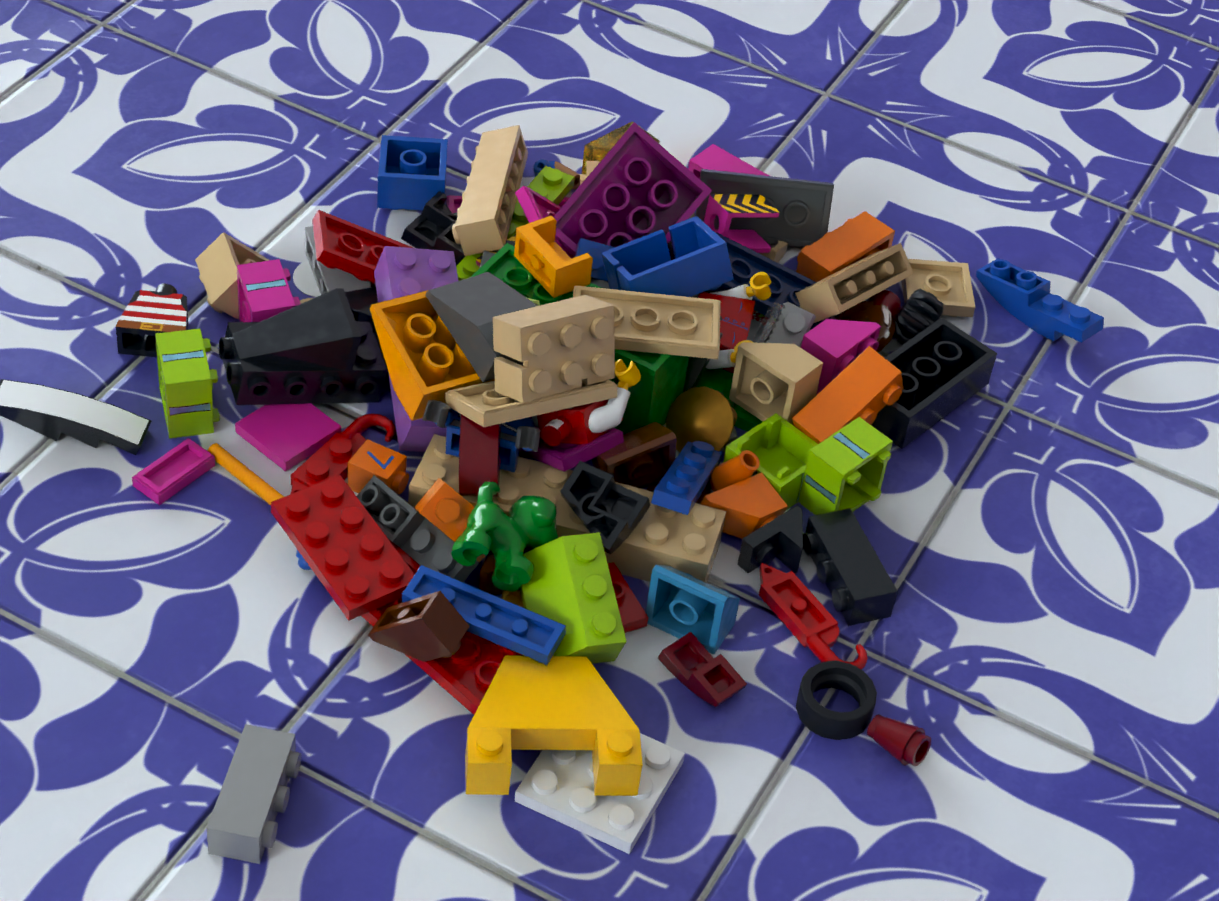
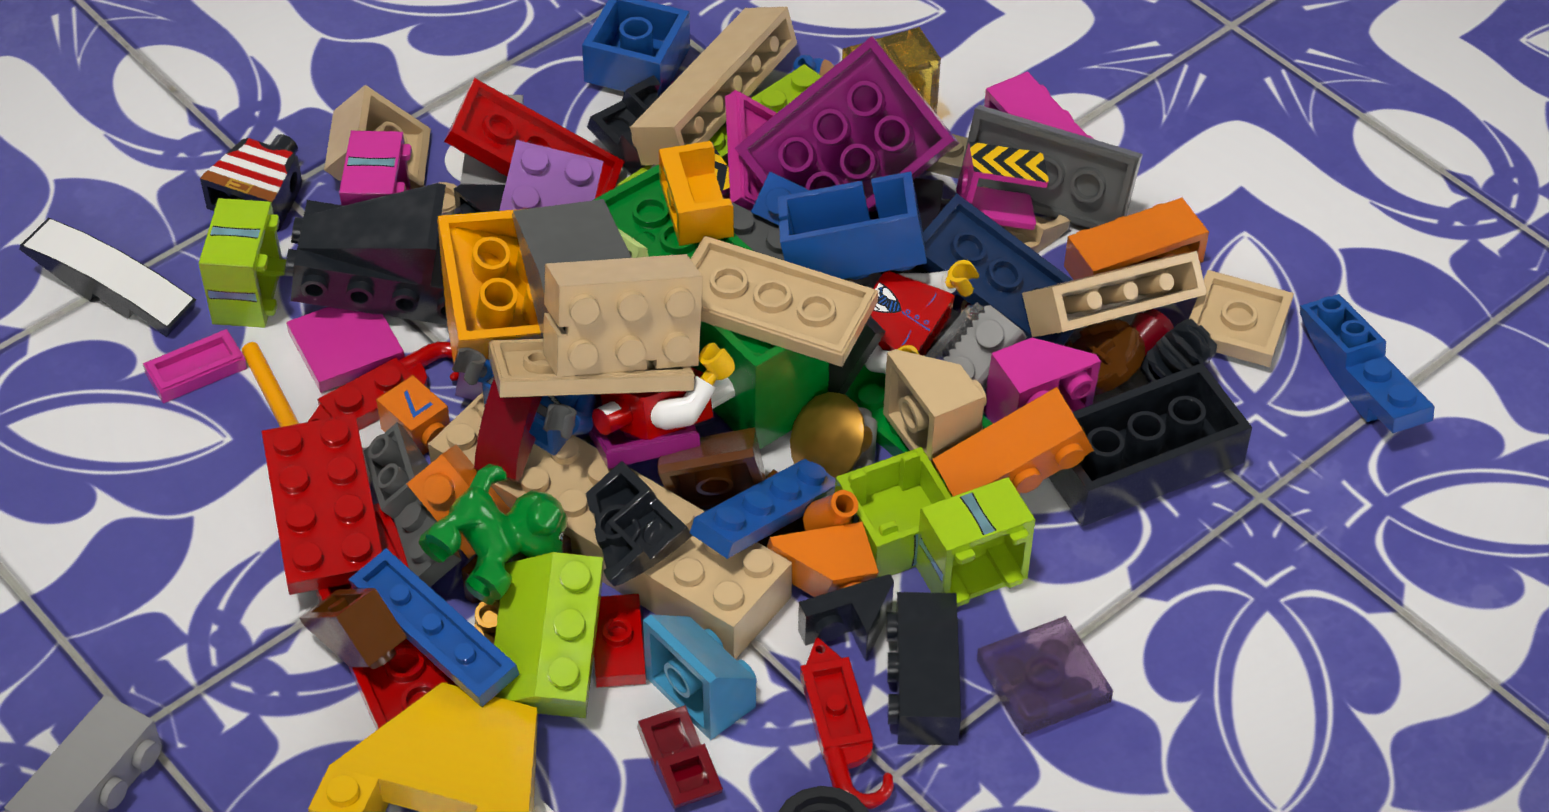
camera: 25 degrees right, 5 degrees up
none -> clear purple plate [977,616,1113,736]

